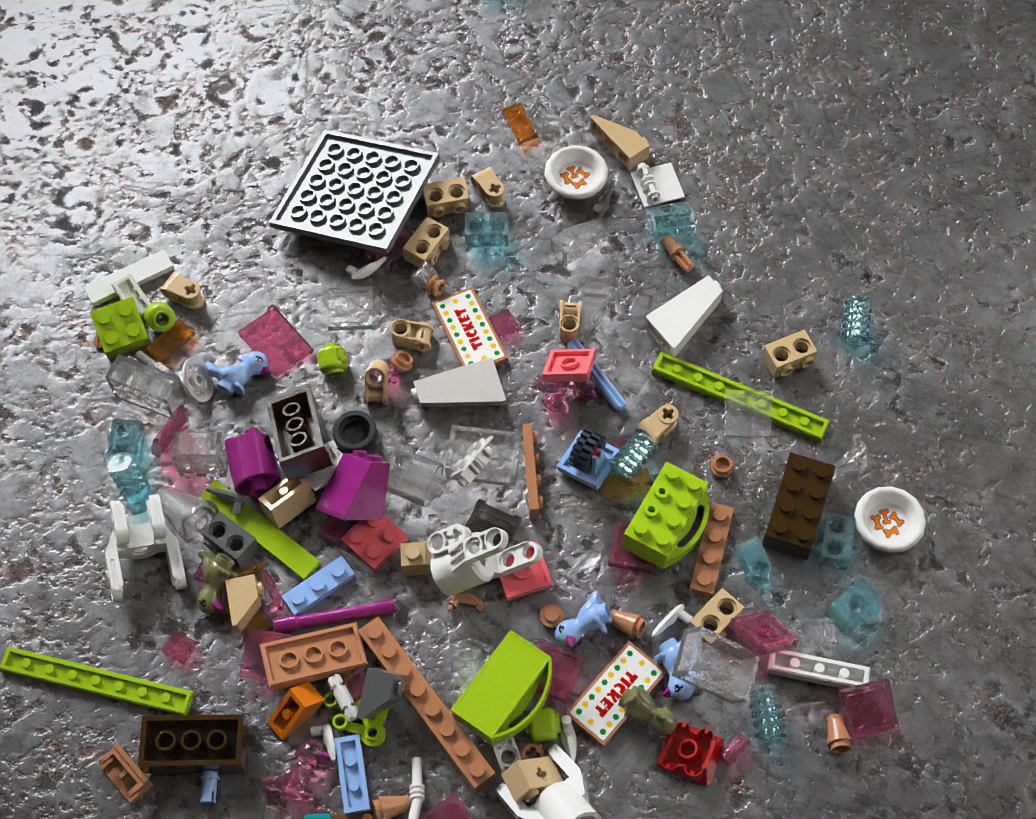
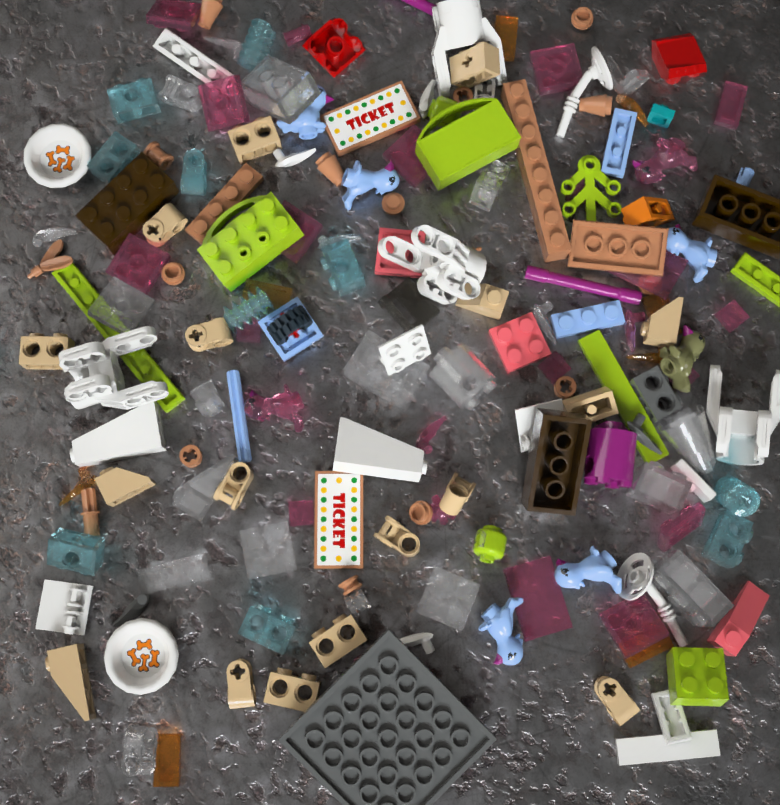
camera: 155 degrees left, 15 degrees up
lime head [144,301,175,332] -> none
white bar [310,723,336,762] -> none
magenta slope [316,450,391,520] -> none
white axle [328,674,358,722] -> none
black tyre [333,410,378,454] -> none
clear pink tile [342,667,367,703] -> none
dark grey slope [356,667,405,719] -> none
nougat plate [522,423,543,519] -> none
coral plate [542,349,596,383] -> none
olive animal [618,686,678,736] -> none
none -> nougat piece [27,239,73,279]
none -> white piece [58,326,169,410]
none -> clear orange bar [58,466,96,507]
none -> tan slope [94,467,156,507]
none -> clear pink plate [105,233,171,296]
none -> tan piece [142,203,188,247]
none -> nougat bush [143,141,174,171]
none -> nougat bush [179,445,203,468]
none -> clear plate [240,521,297,580]
none -> clear light blue brick [319,238,366,297]
none -> clear pink bar [416,416,447,454]
none -> light blue animal [478,597,524,666]
none -> nougat bush [554,376,577,399]
none -> clear pink plate [599,593,669,660]
none -> light blue animal [666,224,717,283]
none -> white plate [670,459,717,503]
none -> coral slope [706,581,769,657]

